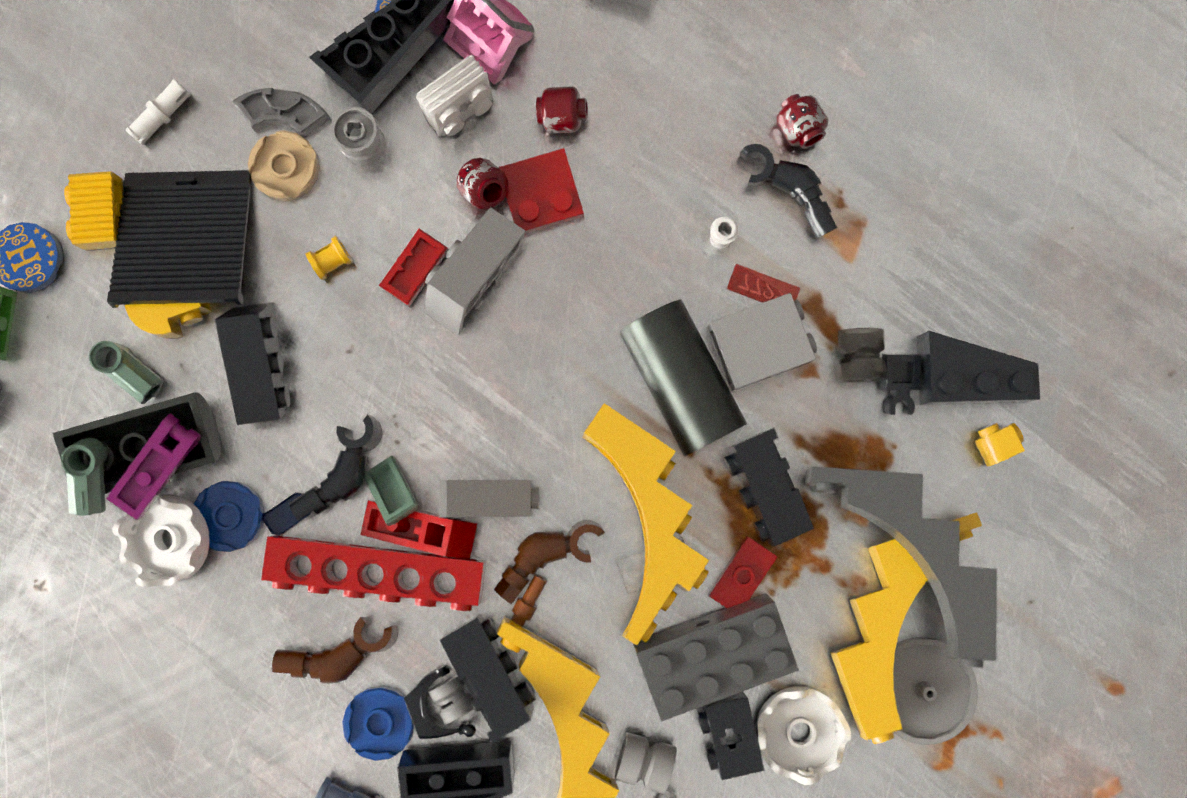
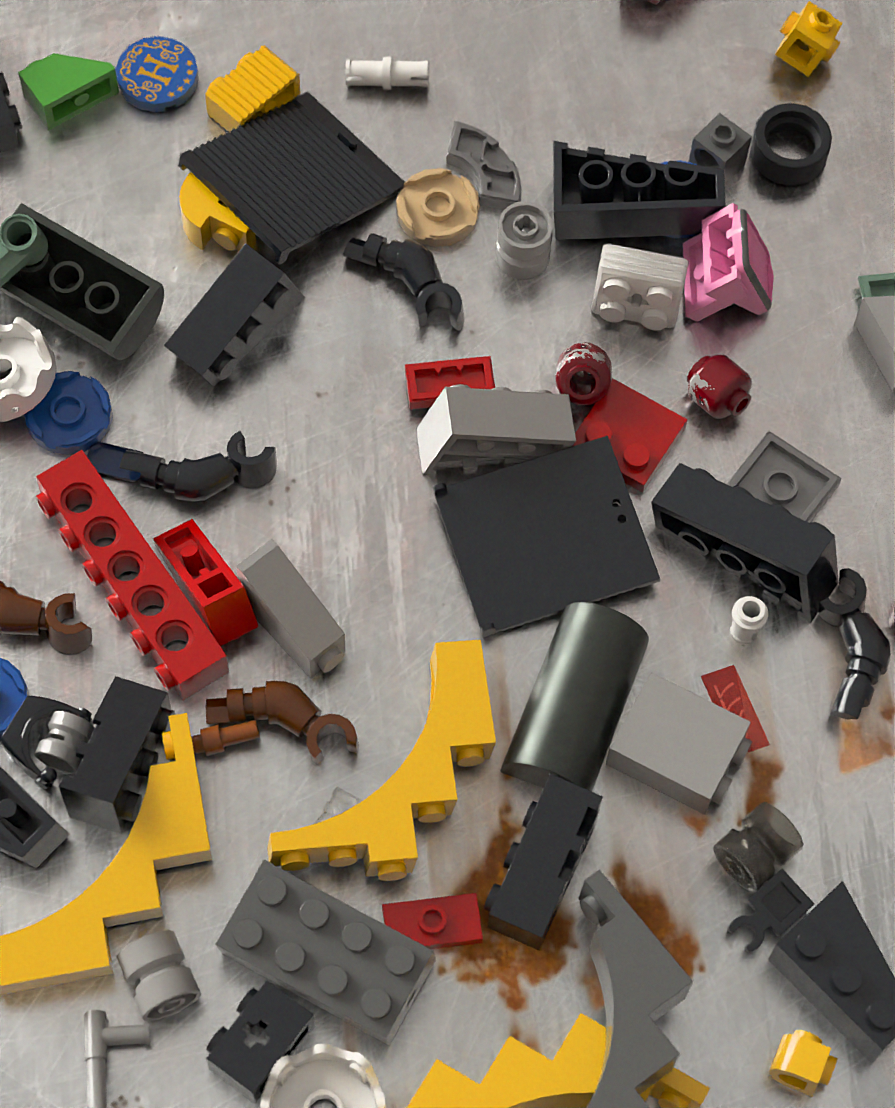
camera: 50 degrees right, 20 degrees down
sand green piece [89,341,164,404] -> none
magenta plate [106,414,202,520] -> none
yellow bush [305,236,353,280] -> none
sand green tile [364,455,419,526] -> none
none -> black piece [343,233,465,331]
none -> black door [433,436,660,638]
none -> black wedge [651,463,839,622]
none -> flat silver tile [727,431,842,523]

